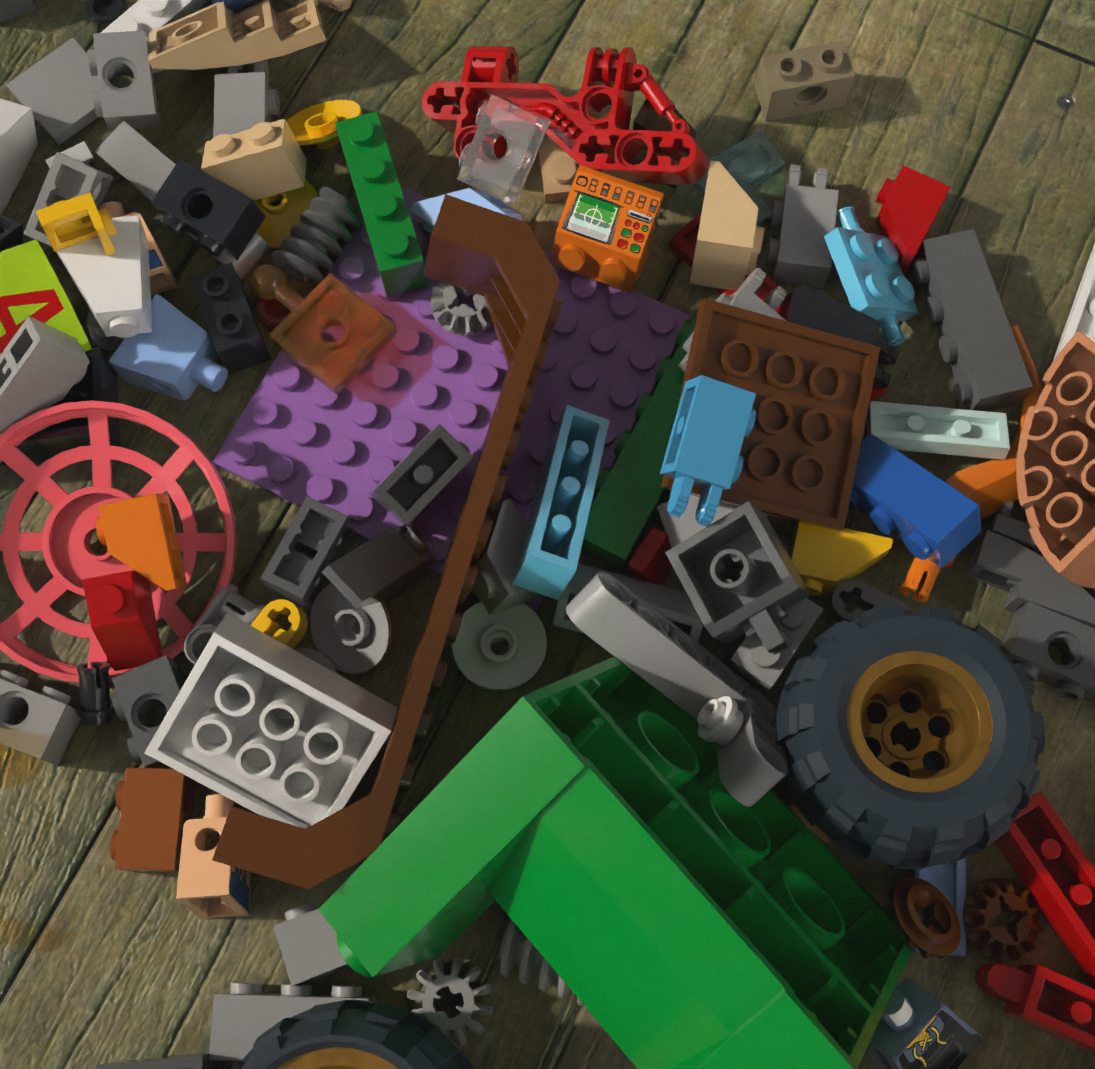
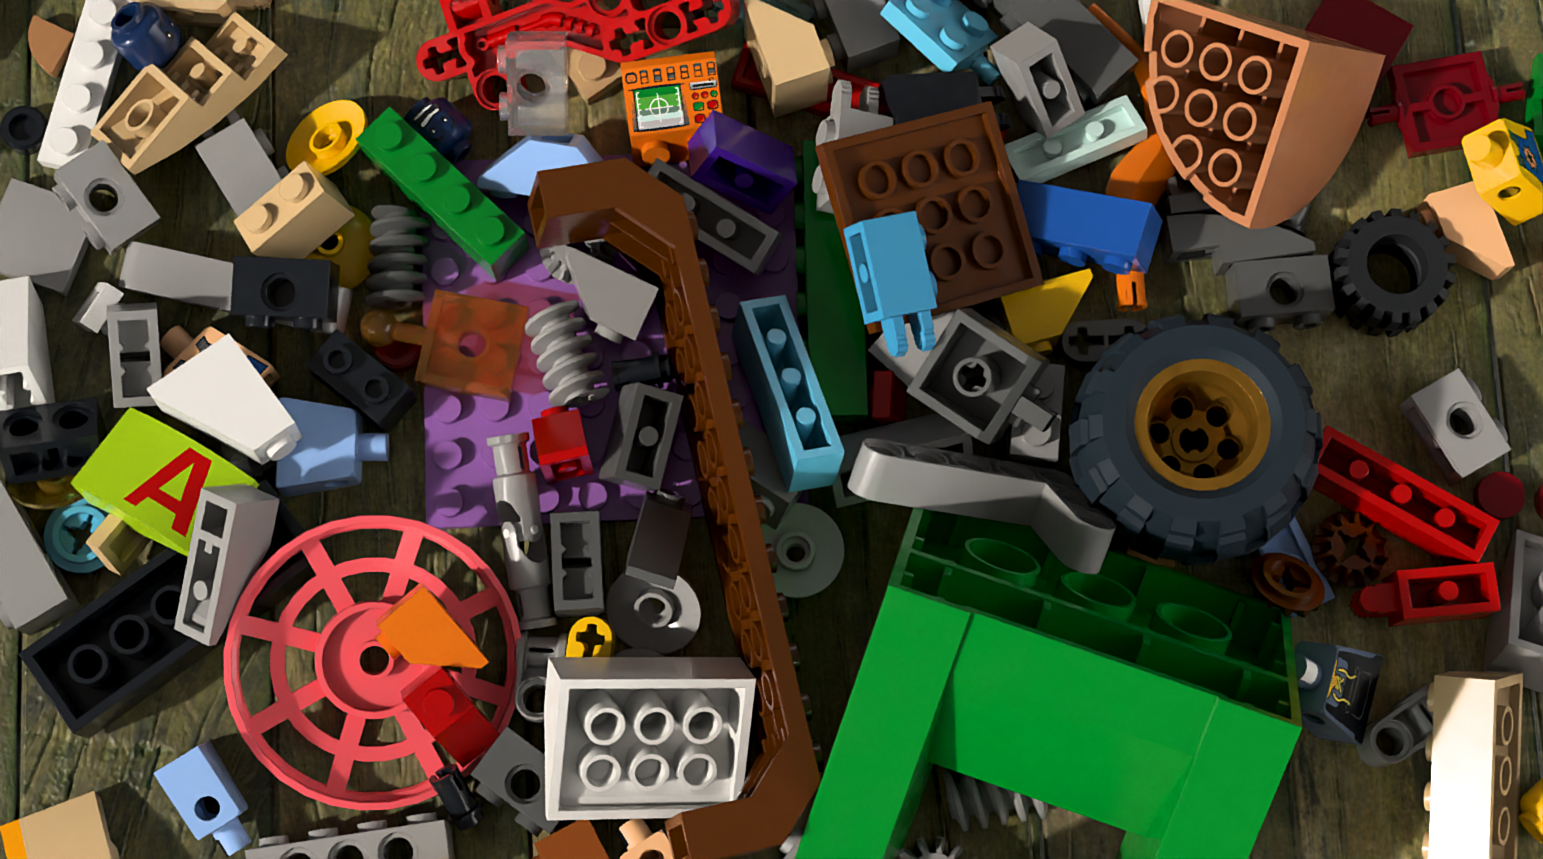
camera: 35 degrees left, 5 degrees up
yellow bracket [36,192,118,256] -> none
white plate [697,696,744,745] -> none
none -> dark blue head [404,97,473,165]
none -> light grey piece [487,432,558,630]
none -> light grey piece [524,300,610,408]
none -> red slope [531,406,594,485]
none -> light grey slope [564,247,659,344]
none -> black pin [611,351,673,391]
none -> light grey brick [648,158,784,276]
none -> dark purple brick [688,110,797,215]
none -> light grey brick [990,22,1085,139]

